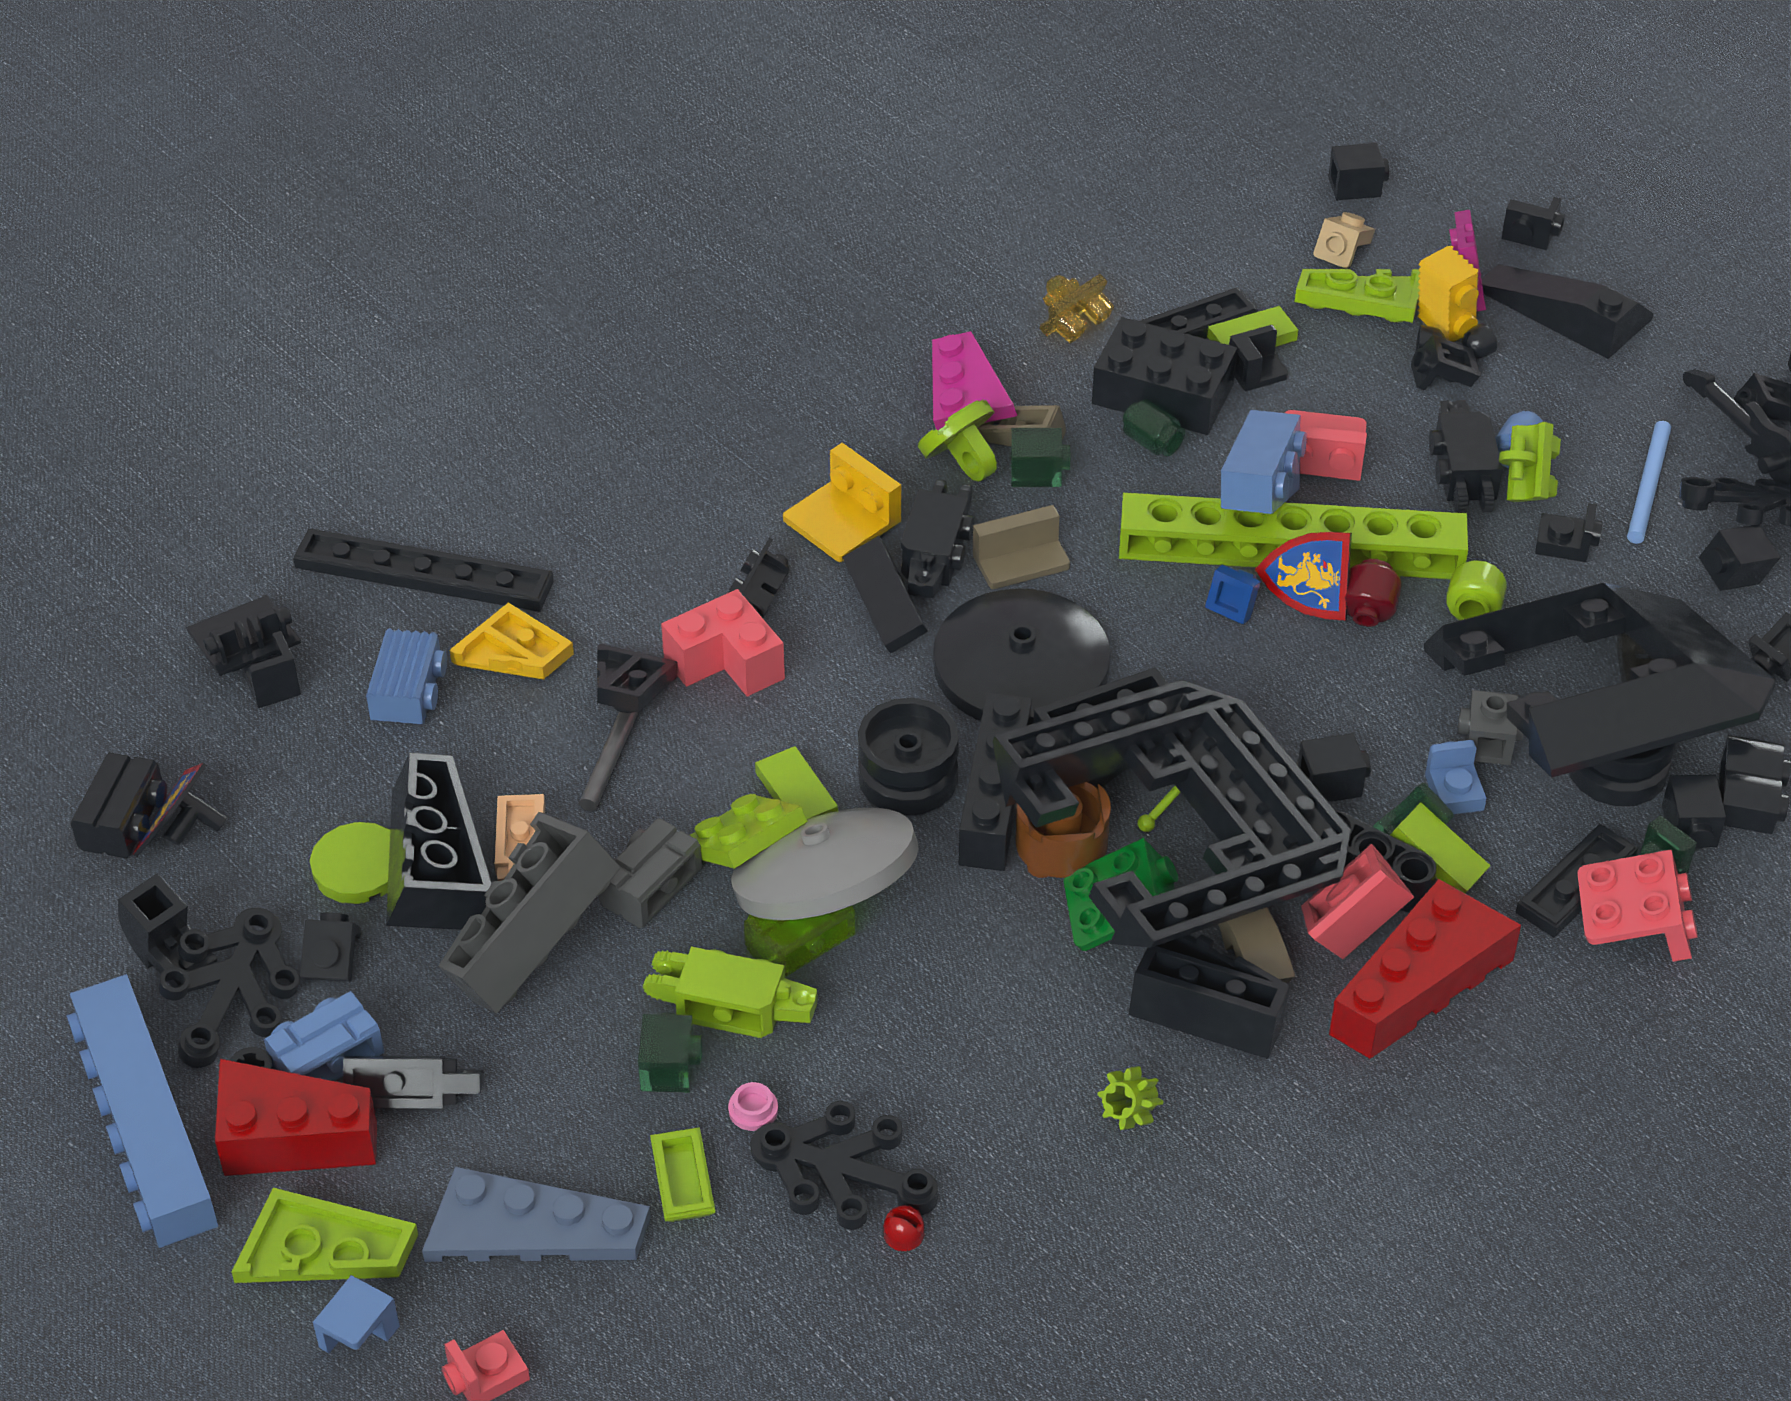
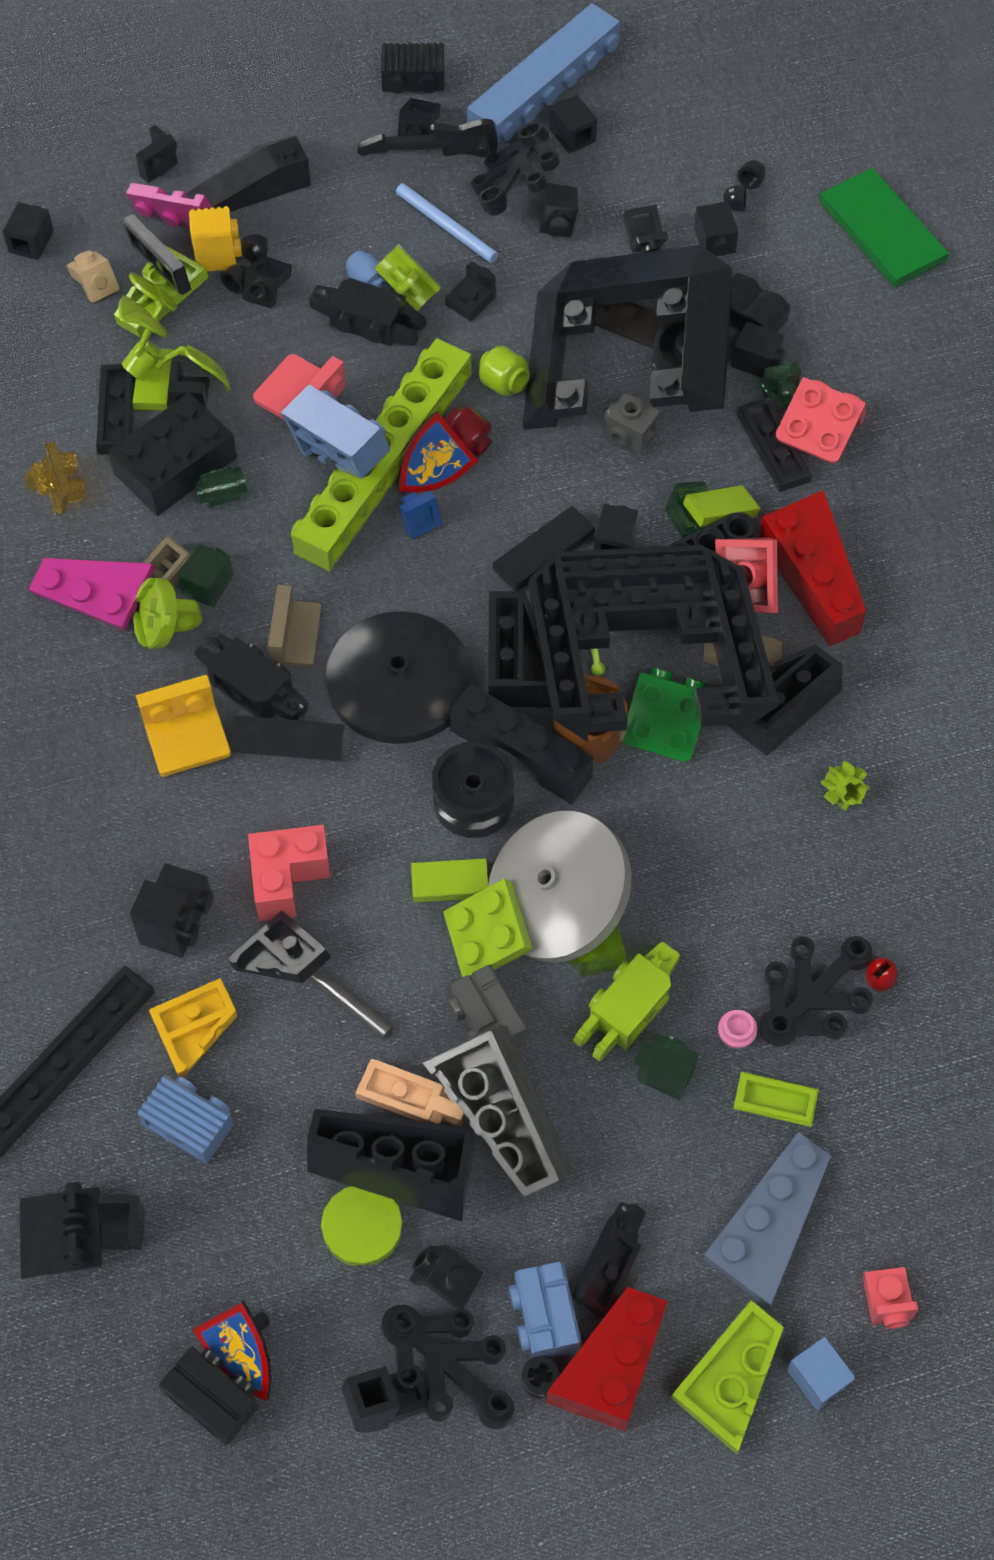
camera: 65 degrees left, 15 degrees up
medium blue brick [66,974,219,1248] -> none
black hinge [727,538,789,618] -> none
medium blue bracket [1425,740,1487,816] -> none
none -> lime plant [119,272,231,393]
none -> black tile [123,214,192,295]
none -> black brick [129,863,214,958]
none -> black tile [493,506,595,591]

